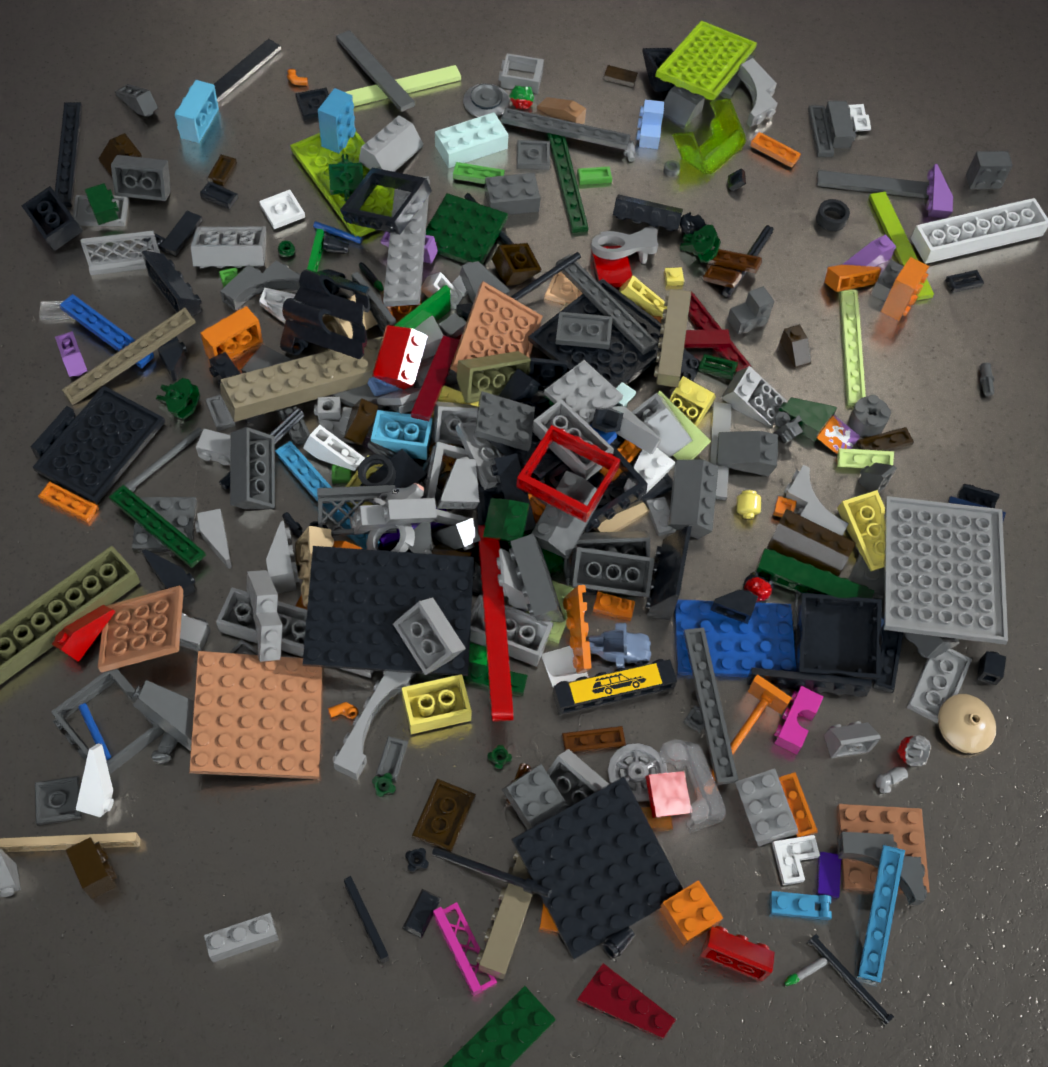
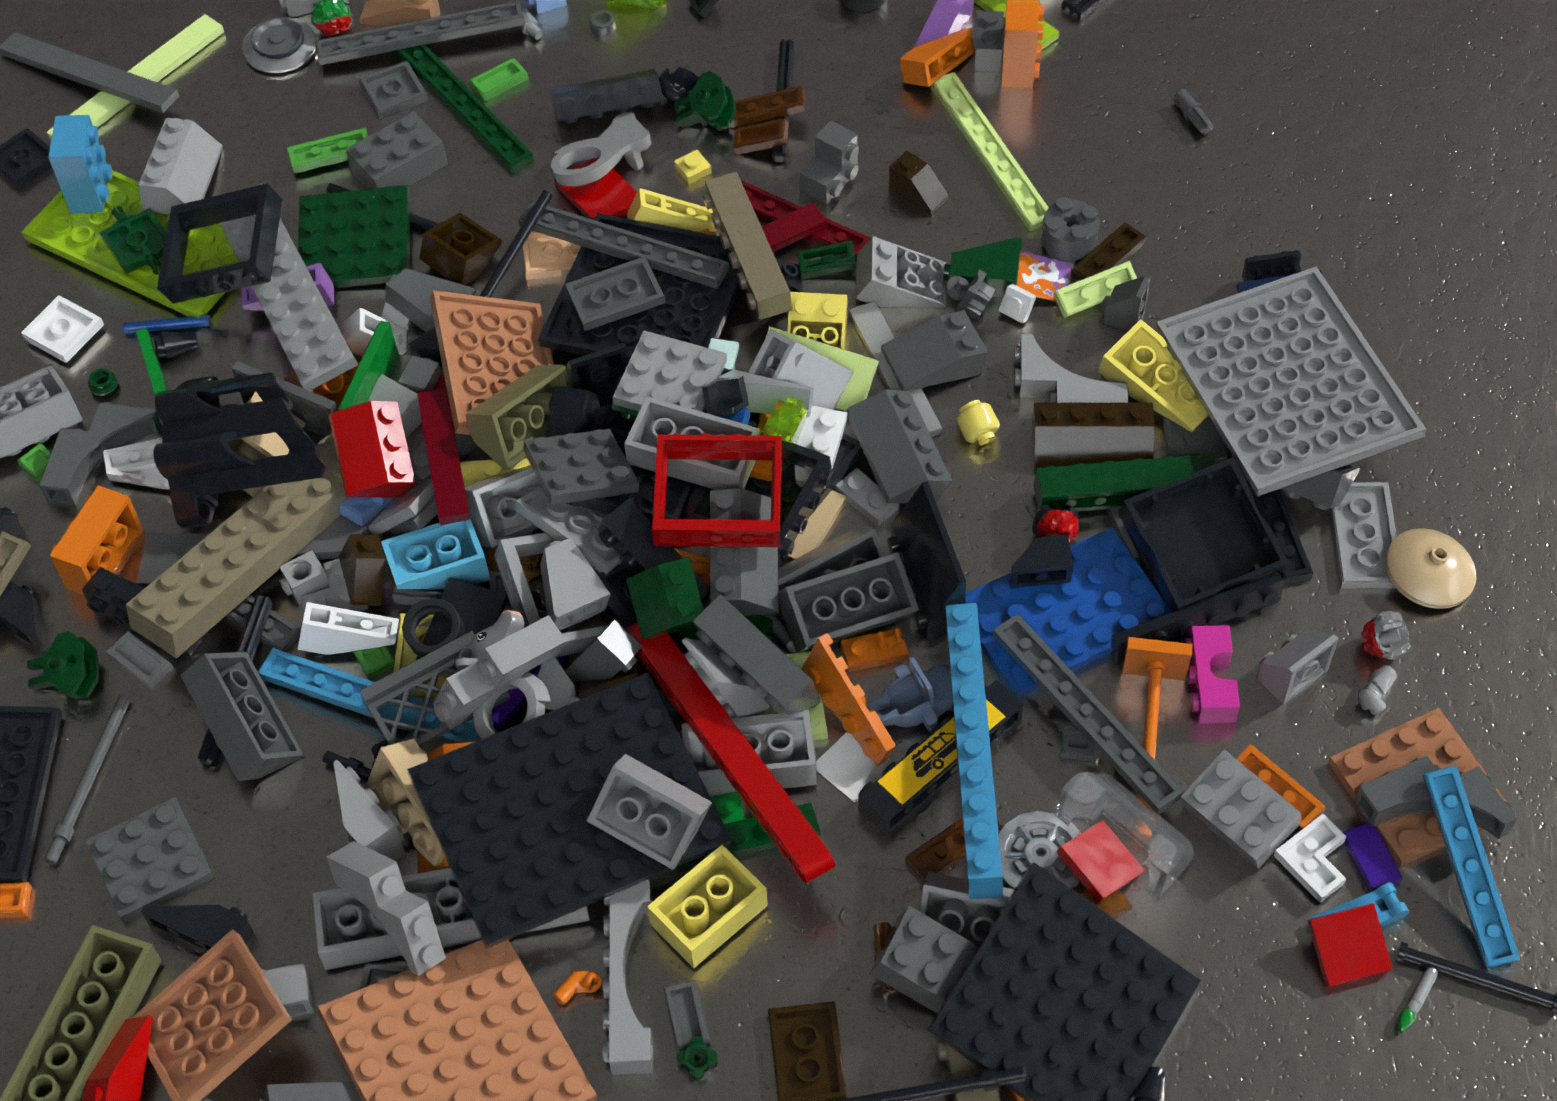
camera: 20 degrees left, 5 degrees down
dark green tile [109,485,206,568] -> none
light grey slope [195,509,232,569] -> none
light grey brick [196,429,231,465] -> none
black piece [359,262,384,291] -> none
light aqua brick [435,112,508,168] -> none
dark green plate [487,745,512,769] -> none
orange brick [660,880,723,946] -> none
red slope [700,926,775,982] -> none
orange plate [773,496,797,518] -> none
black brick [977,651,1006,685] -> none
none -> clear neon green slope [762,396,809,444]
none -> dark azure brick [945,603,1003,900]
none -> white plate [999,284,1036,323]
none -> red tile [1307,903,1393,987]

